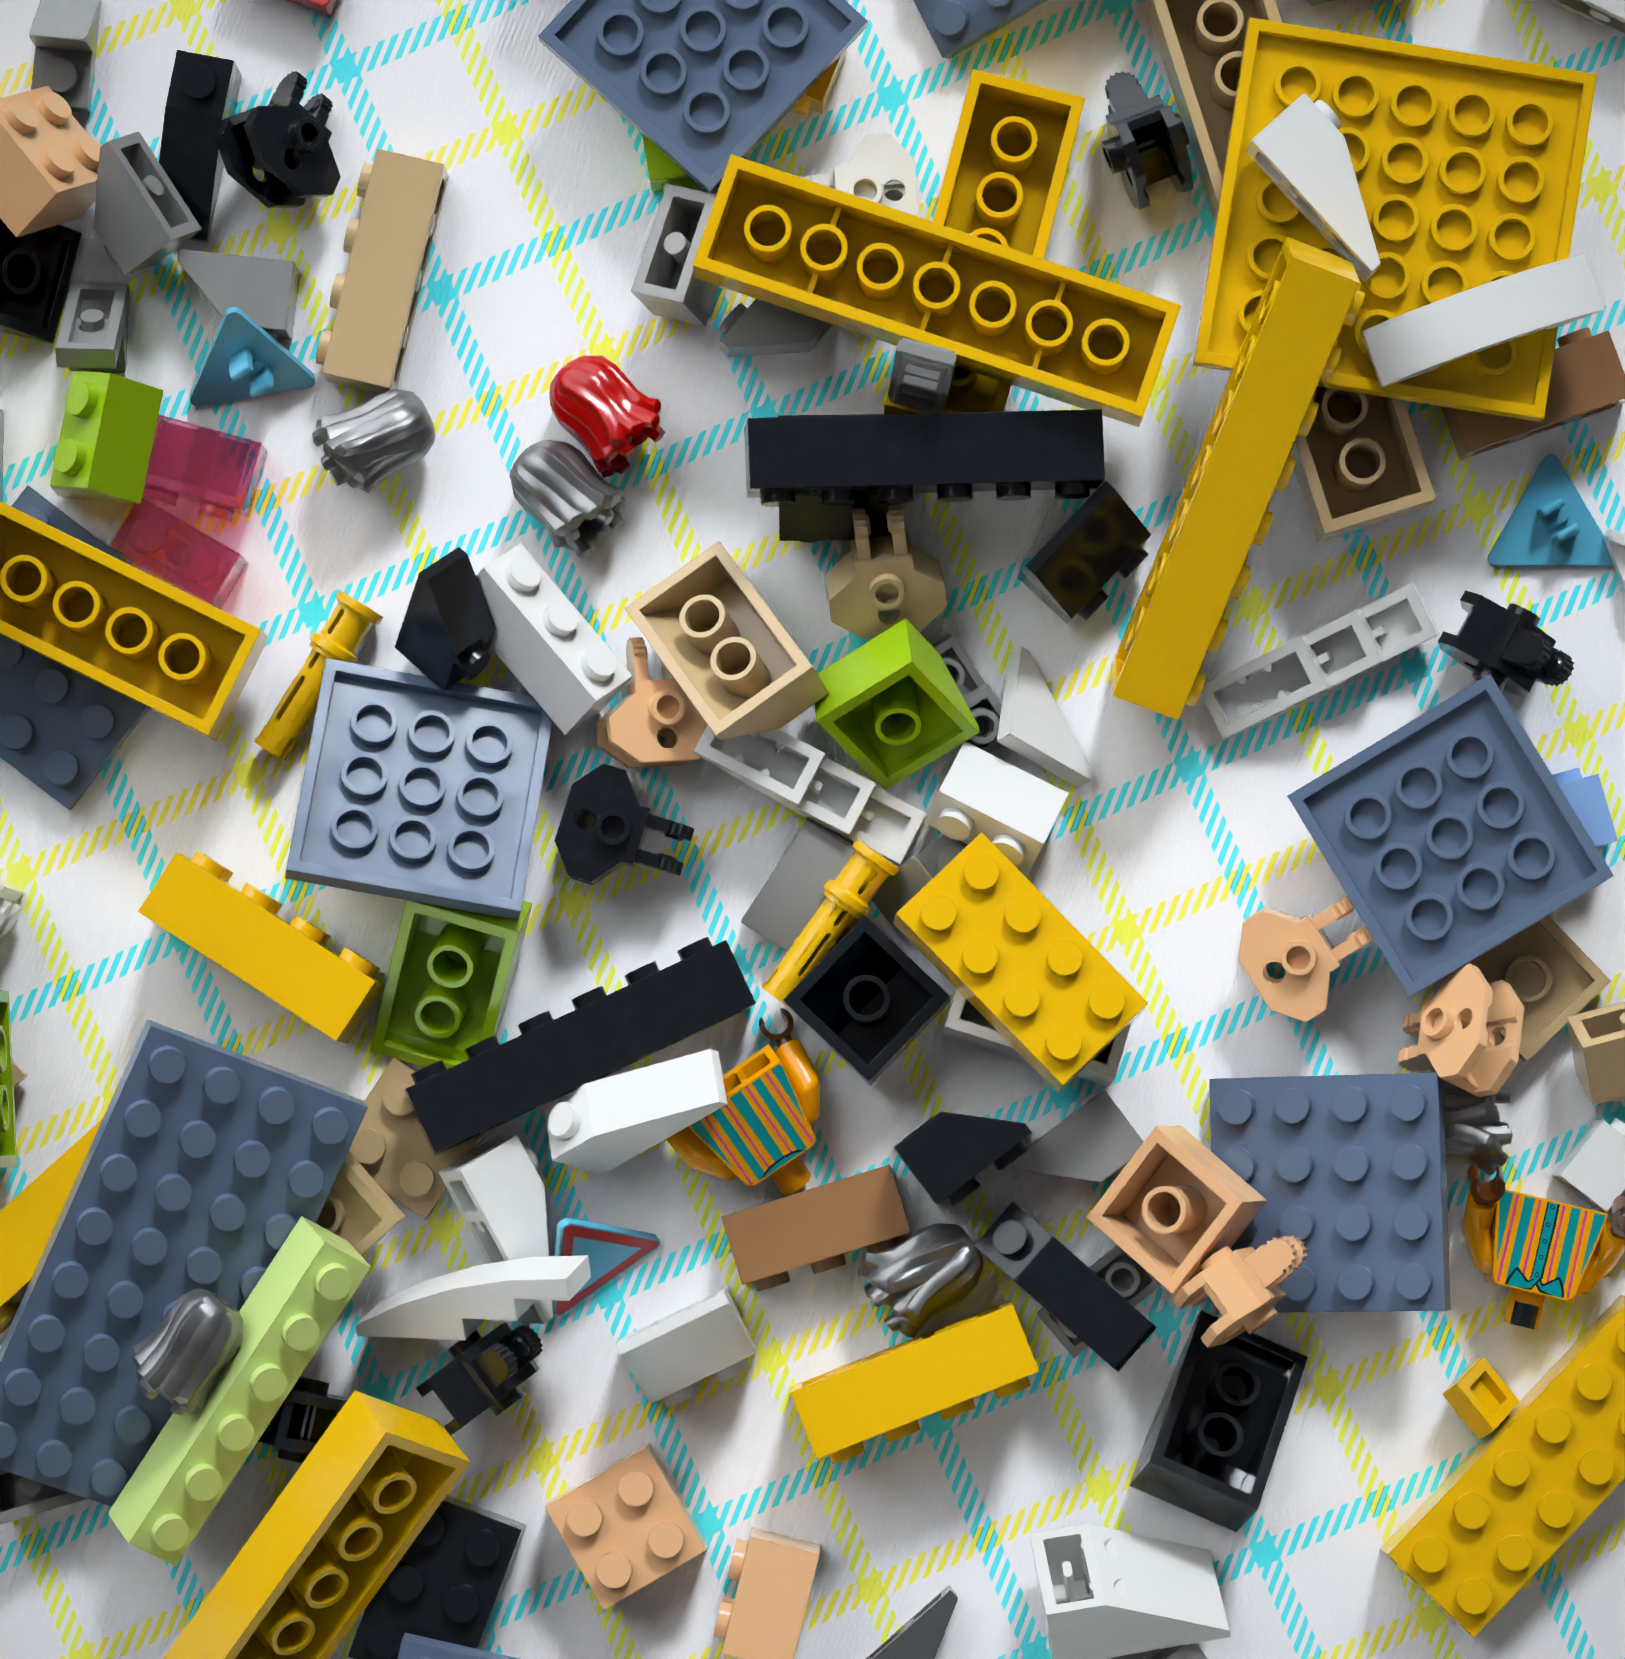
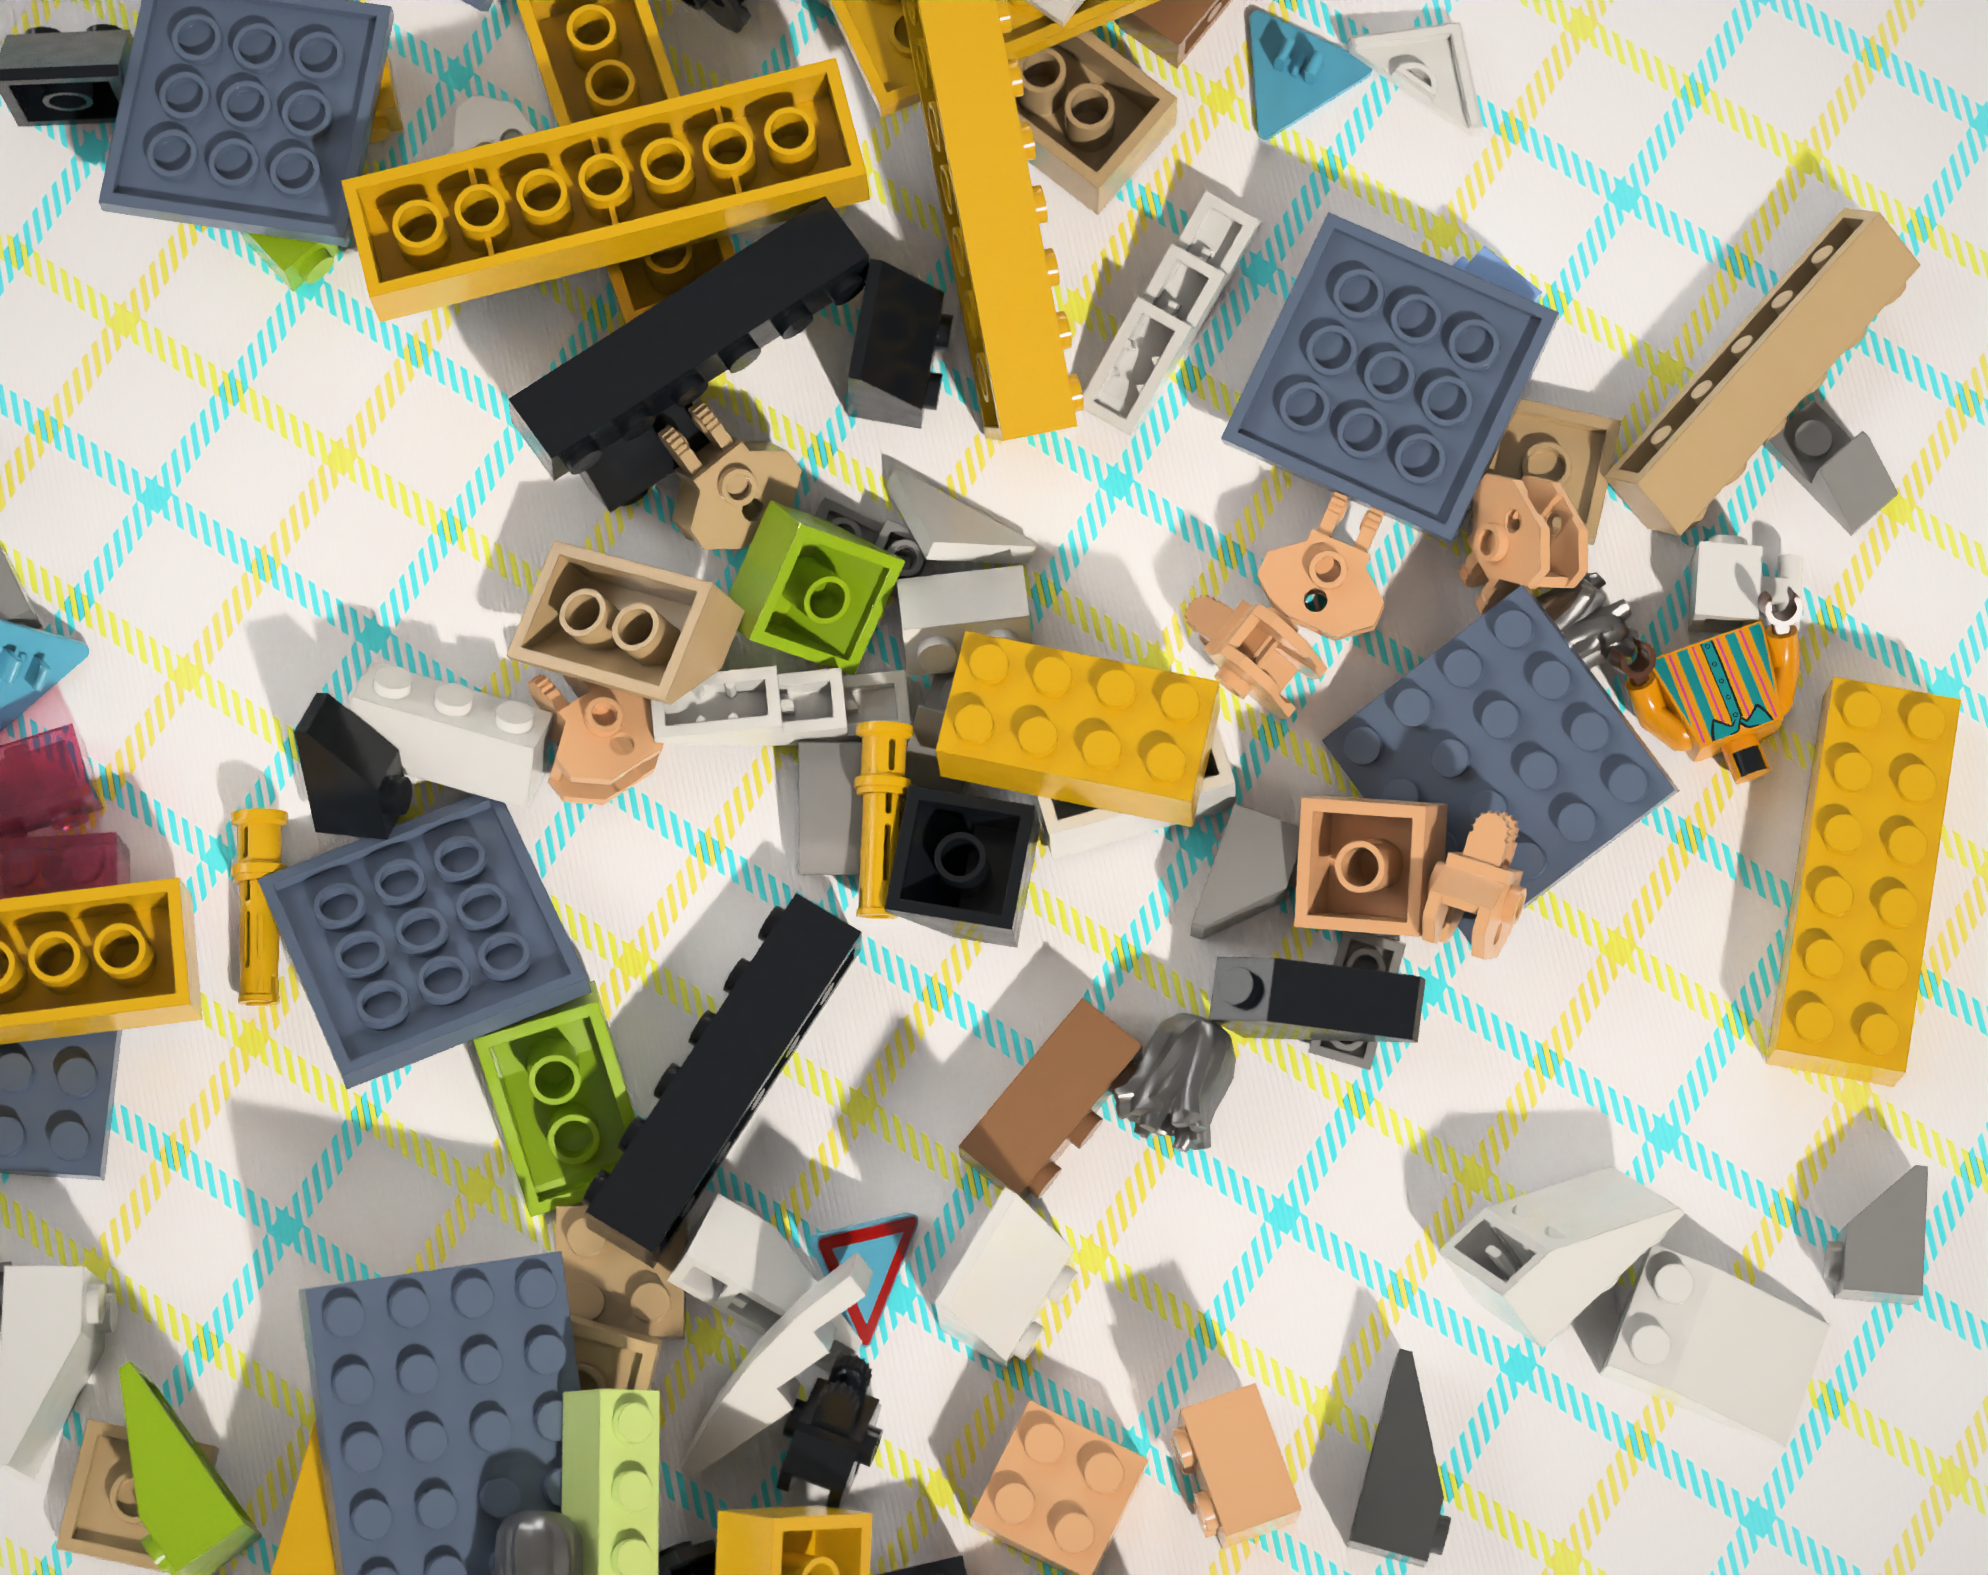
camera: 30 degrees left, 10 degrees down
yellow brick [138,851,385,1044] -> none
flat silver piece [312,389,435,493] -> none
tan brick [316,148,449,394] -> none
flat silver piece [509,440,626,558] -> none
white slope [544,1049,727,1175] -> none
red piece [549,355,666,478] -> none
black hinge [554,763,694,885] -> none
light grey brick [631,184,719,326] -> none
light orange torso [665,1008,820,1195] -> none
light grey slope [719,299,833,358] -> none
yellow brick [790,1301,1039,1464] -> none
light grey slope [888,337,957,413] -> none
black slope [892,1111,1032,1207] -> none
black slope [1129,1310,1308,1532] -> none
black hinge [1438,590,1574,697] -> none
yellow plate [1442,1356,1520,1440] -> none
none -> light nougat hinge [1184,595,1328,719]

